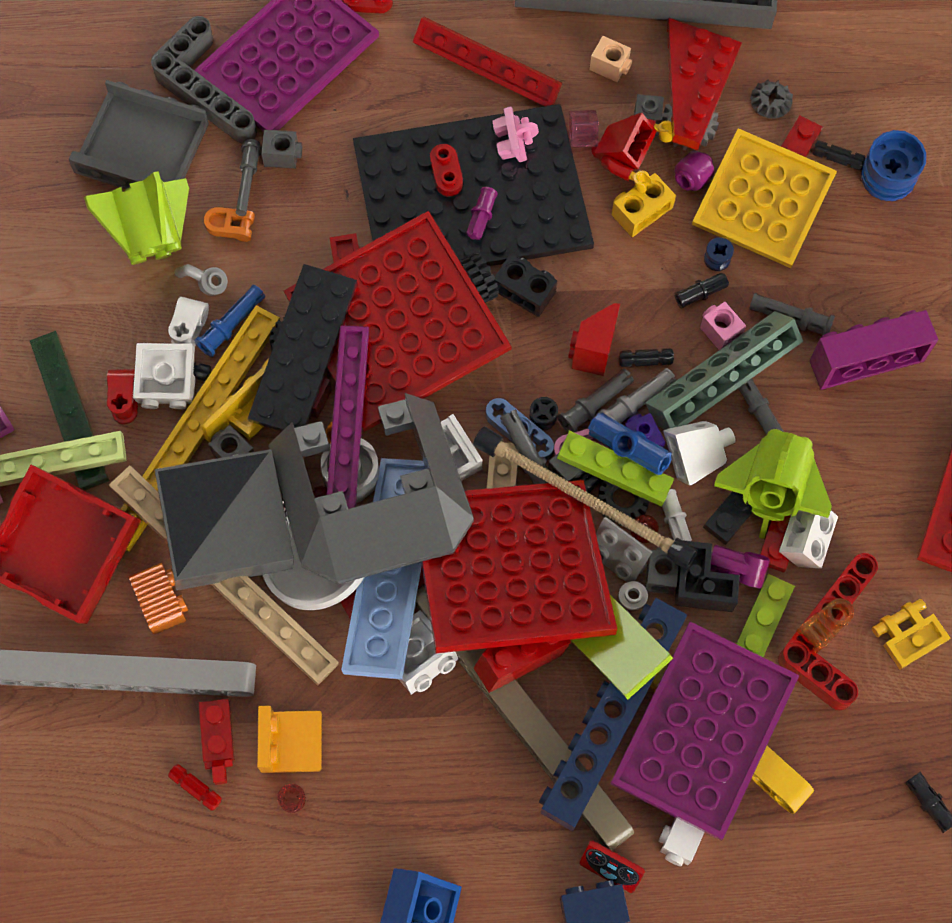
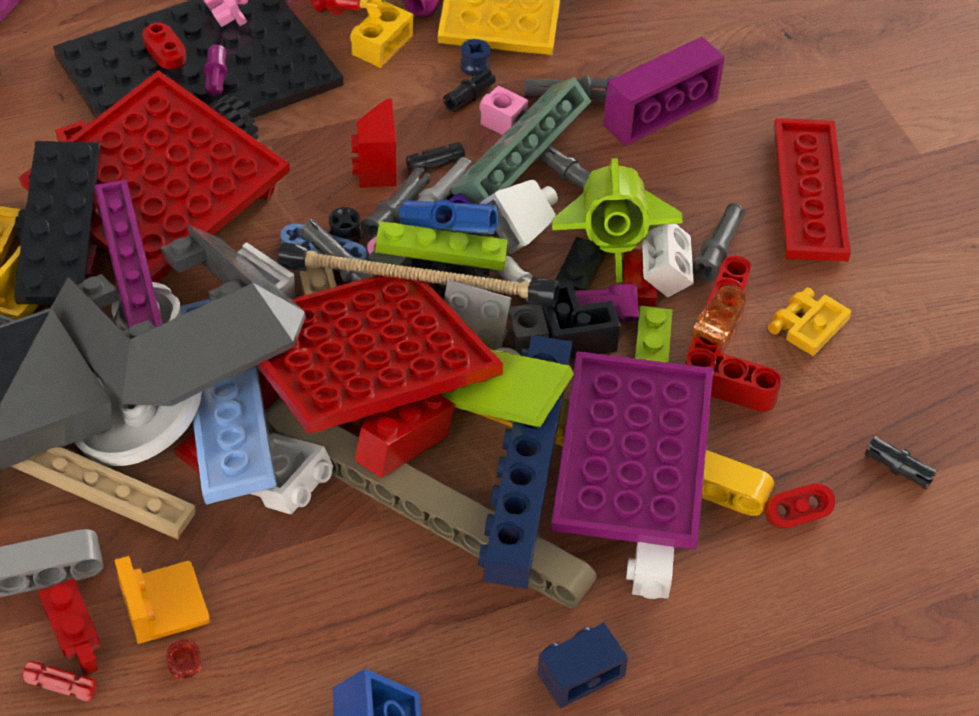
camera: 20 degrees left, 20 degrees down
black brick [494,254,557,317] -> none
slope [579,840,645,893] -> none
none -> dark grey pin [692,203,745,282]
none -> red plate [765,483,835,529]

